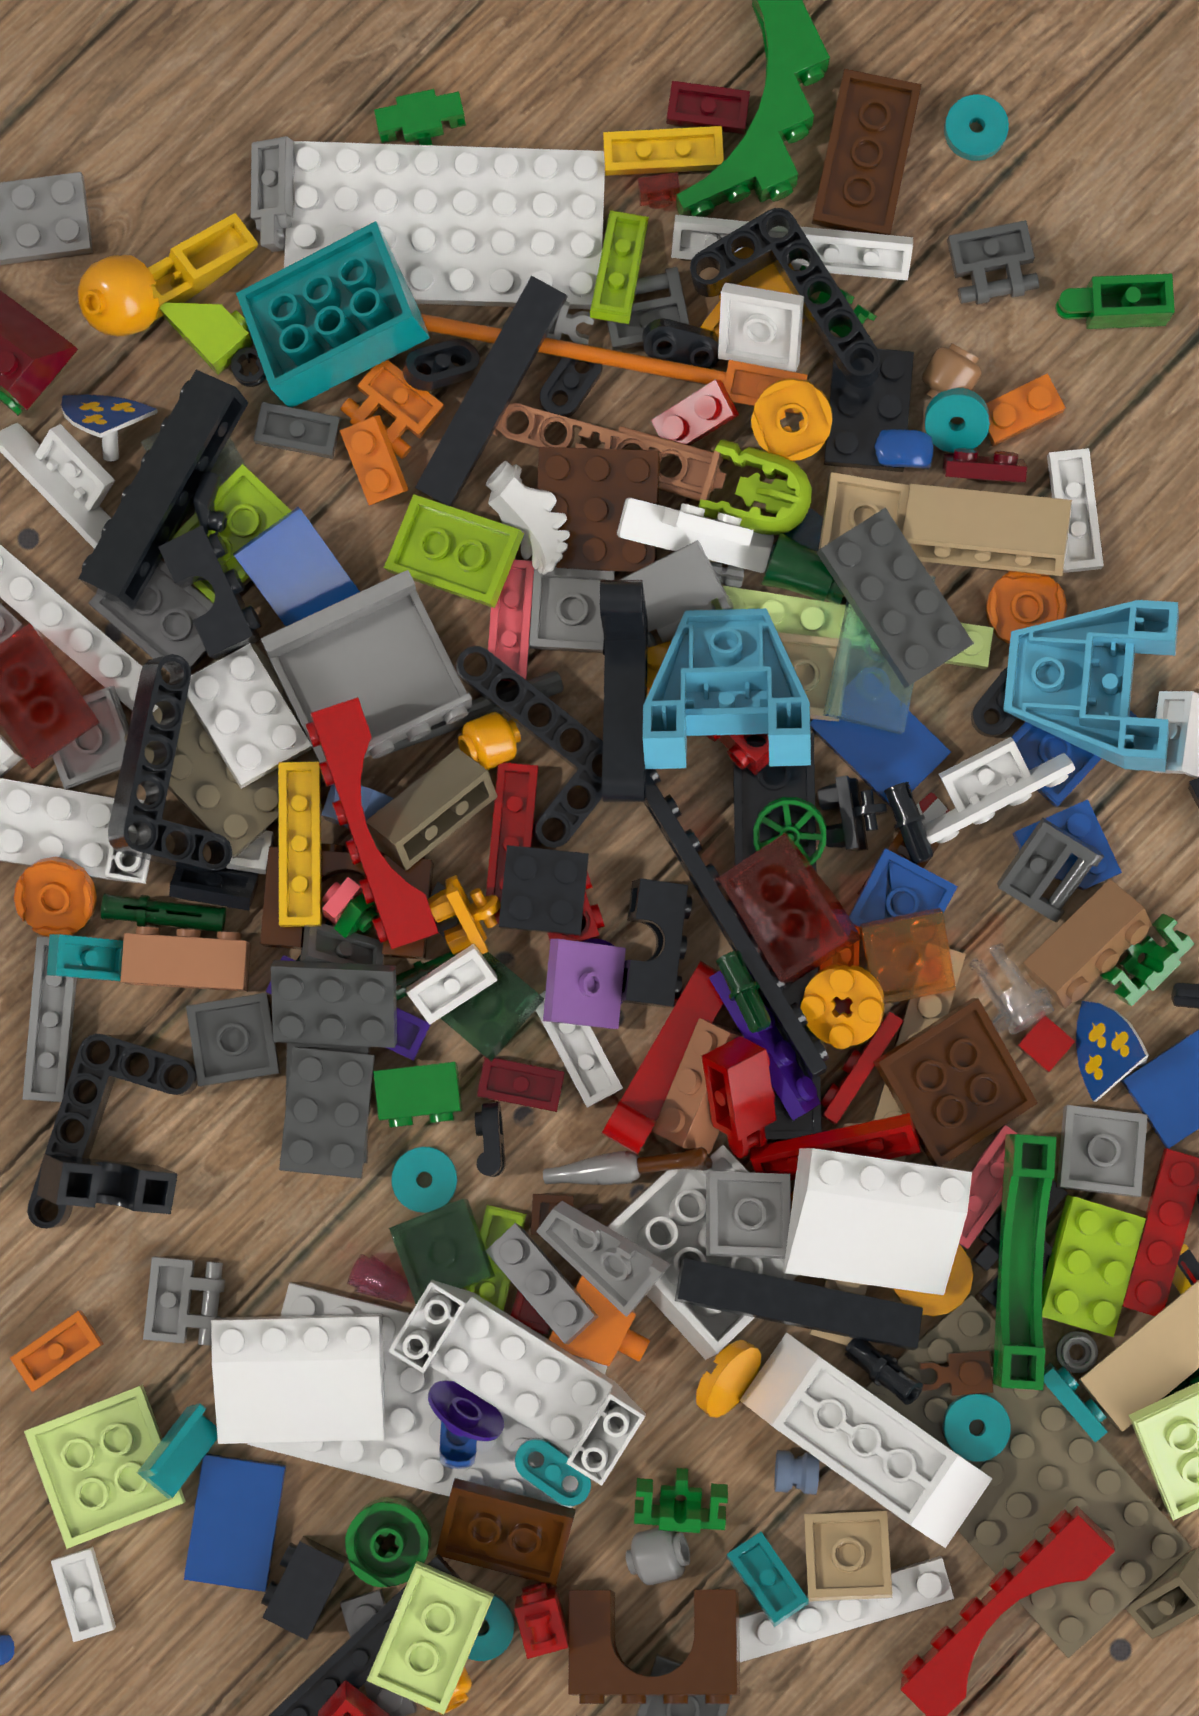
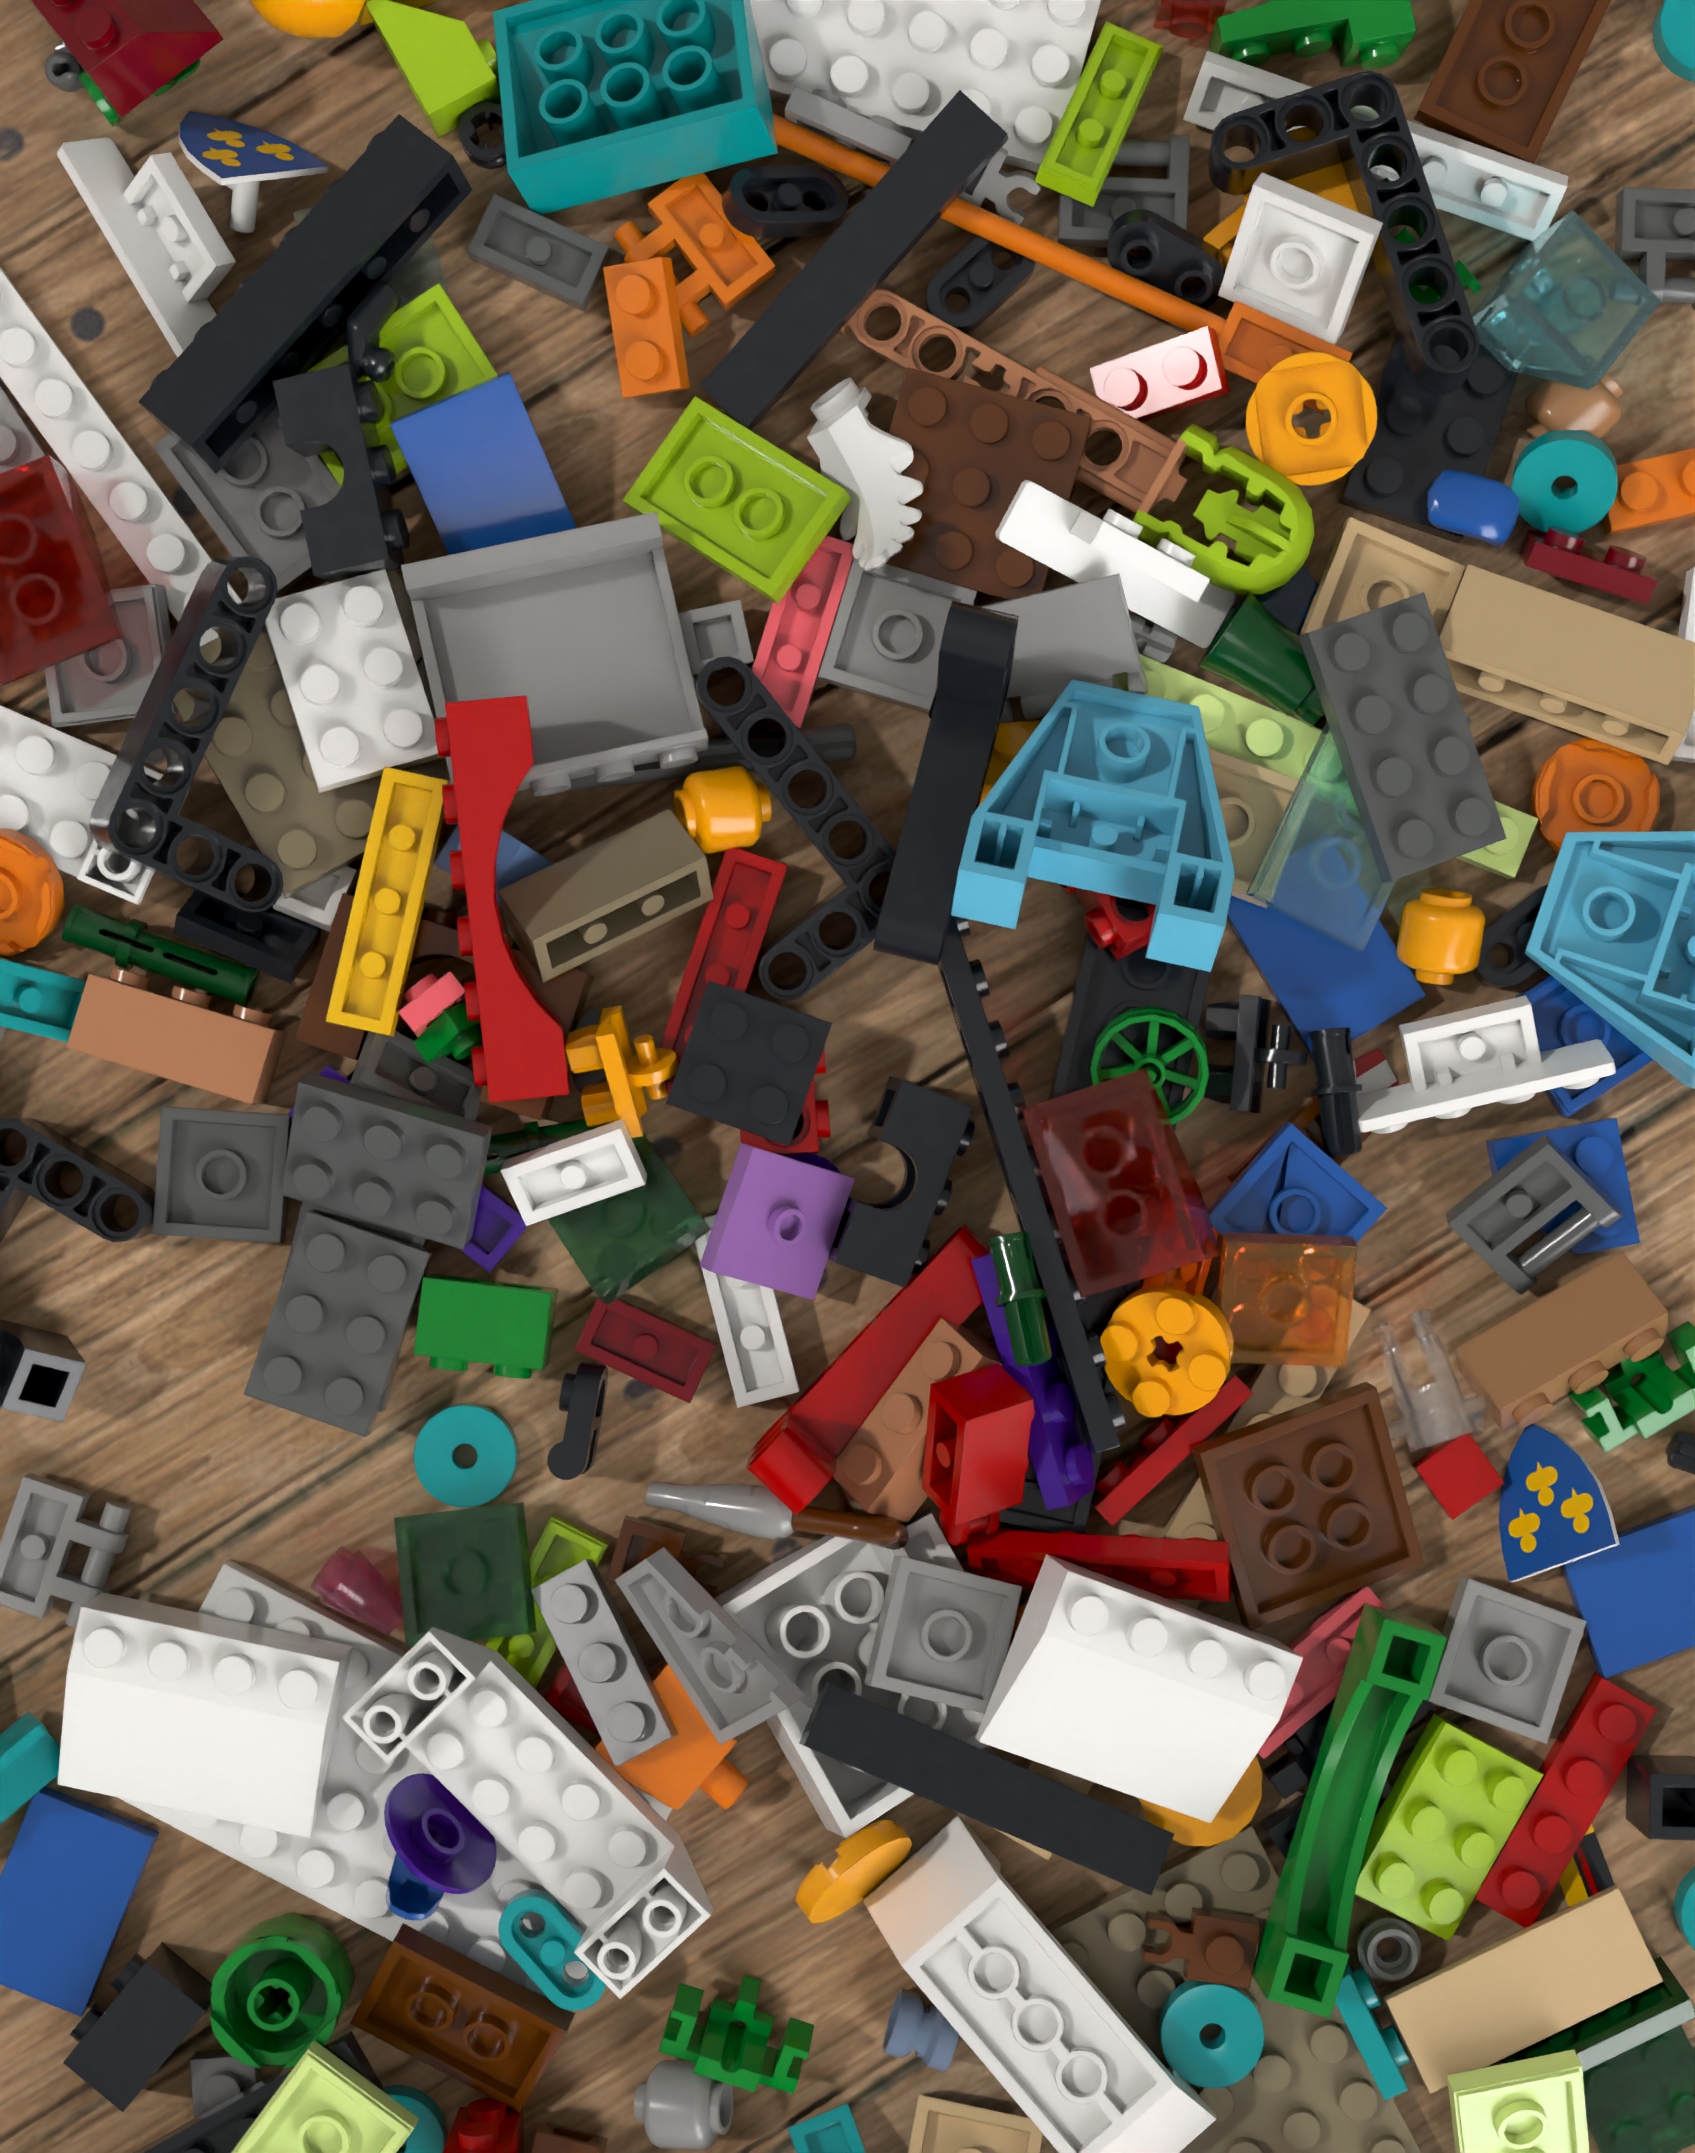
camera: 10 degrees right, 5 degrees up
black pin [845,1338,923,1405] -> none
none -> light grey plate [678,600,754,679]
none -> light grey plate [785,85,912,167]
none -> light orange head [1396,888,1485,985]
none -> clear light blue slope [1471,210,1661,390]

